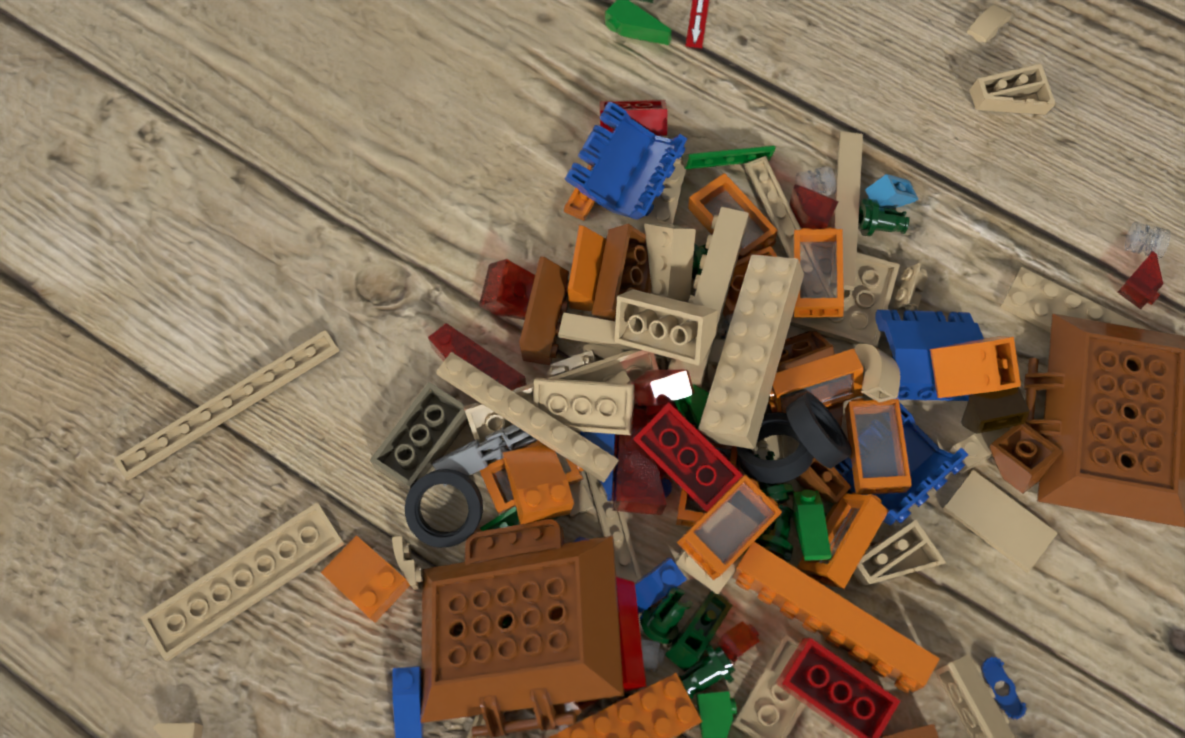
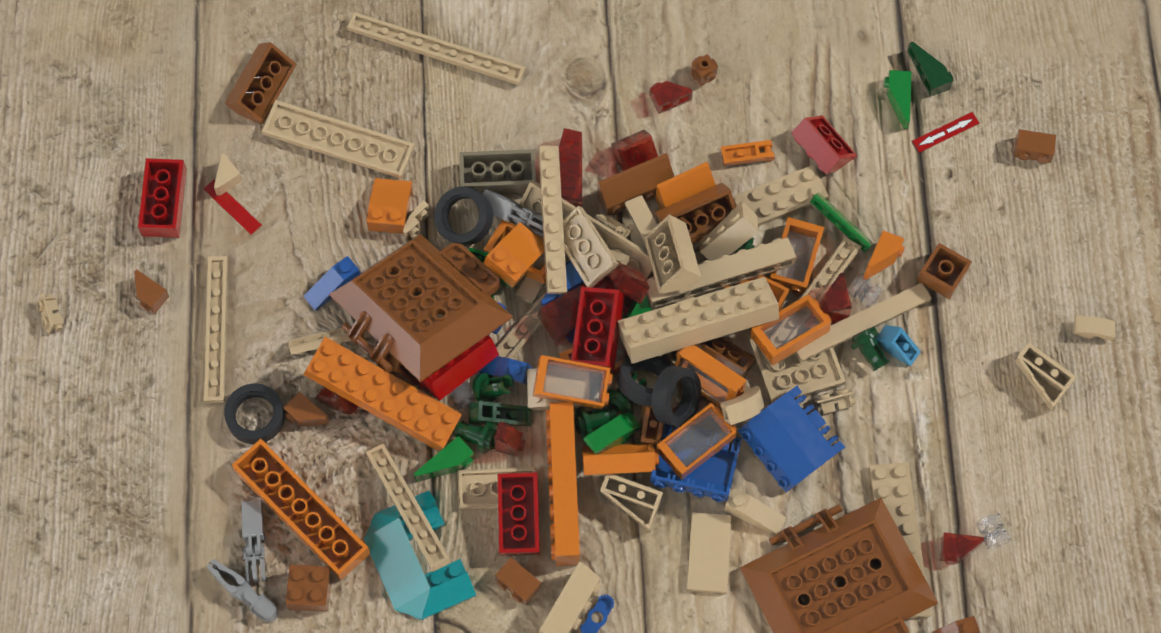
camera: 50 degrees right, 0 degrees up
blue hinge [565,102,687,220] -> none
orange slope [930,336,1021,398] -> none
dark brown slope [961,387,1030,434] -> none
dark orange slope [990,423,1062,494] -> none
none -> dark orange slope [224,42,297,124]
none -> clear red slope [649,81,693,114]
none -> dark orange brick [690,54,718,86]
none -> orange slope [863,230,905,280]
none -> dark orange brick [917,243,972,300]

